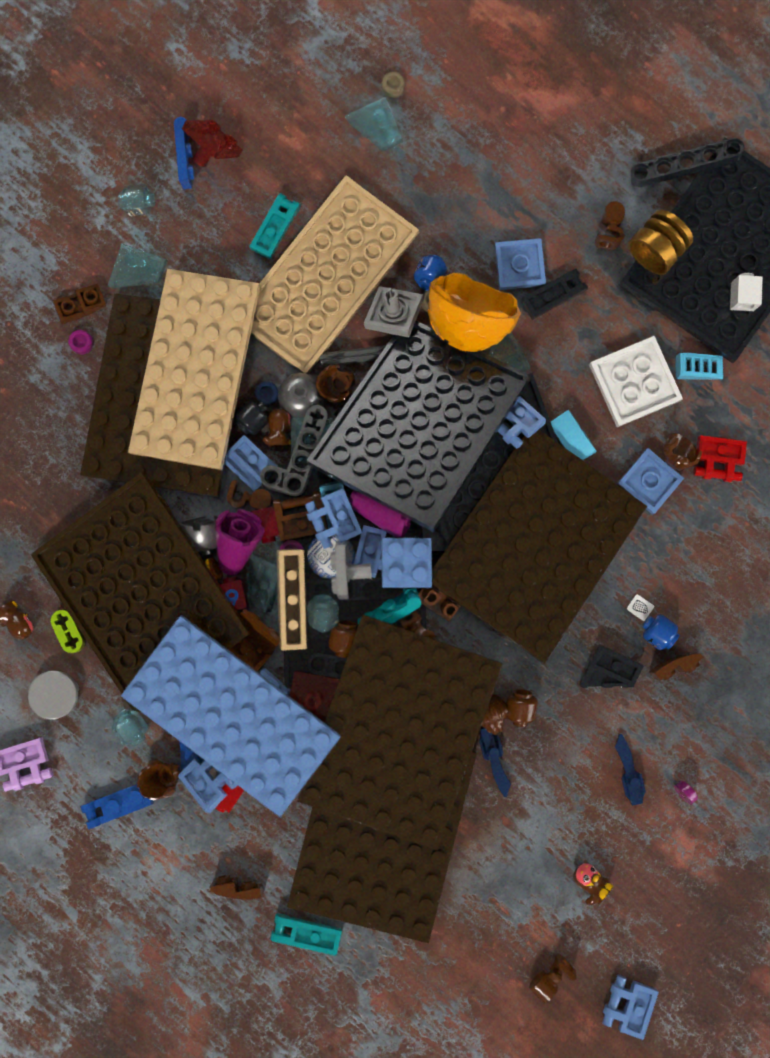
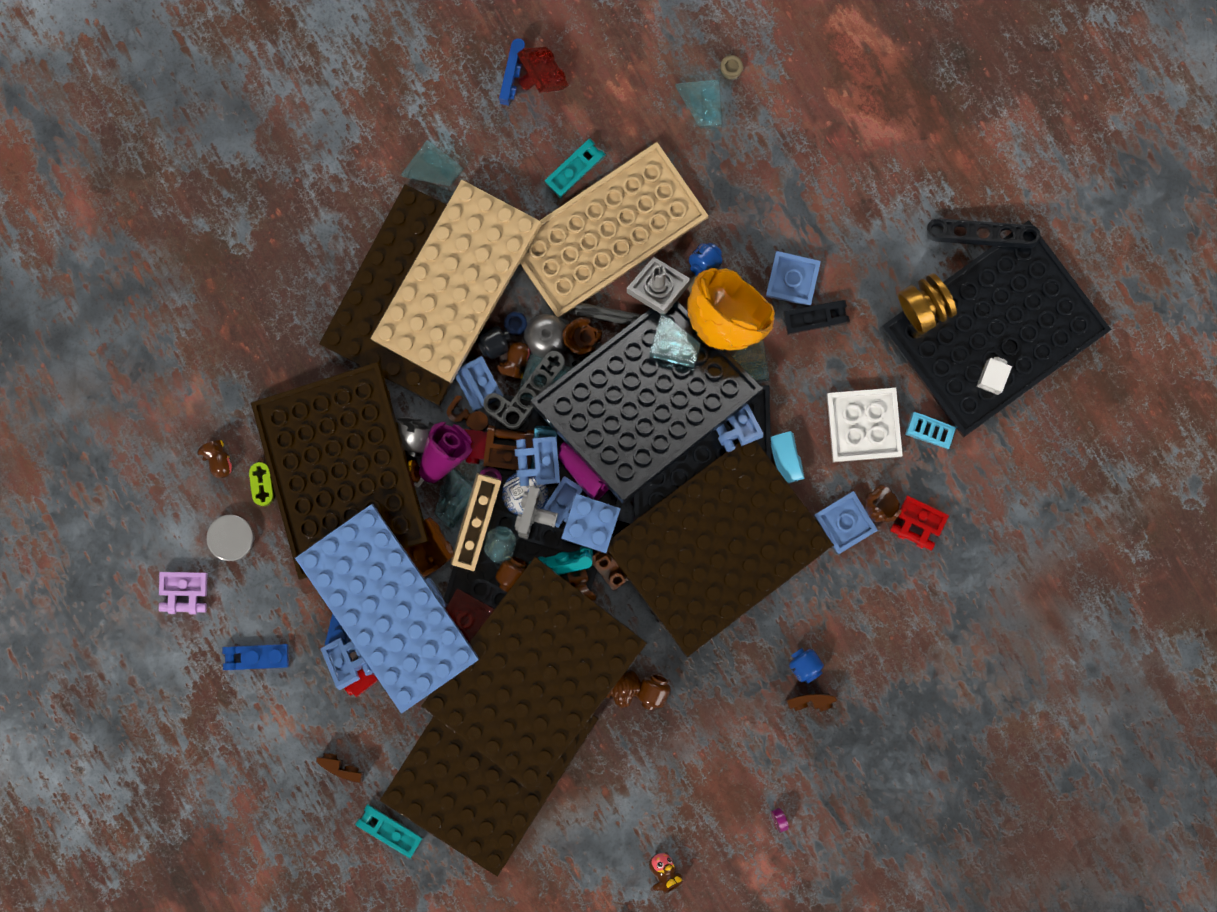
camera: 25 degrees right, 0 degrees up
reddish brown slope [53,284,106,325] -> none
magenta tile [68,330,94,355] -> none
clear light blue head [111,709,148,746] -> none
clear light blue head [118,184,155,216] -> none
reddish brown hair [137,759,182,800] -> none
dark red brick [220,576,250,611] -> none
dark blue piece [479,728,511,797] -> none
black wing [579,644,644,688] -> none
reddish brown leg [595,201,625,250] -> none
dark blue piece [615,734,646,806] -> none
white sticker [627,594,654,621] -> none
none -> clear light blue wing [649,314,700,368]

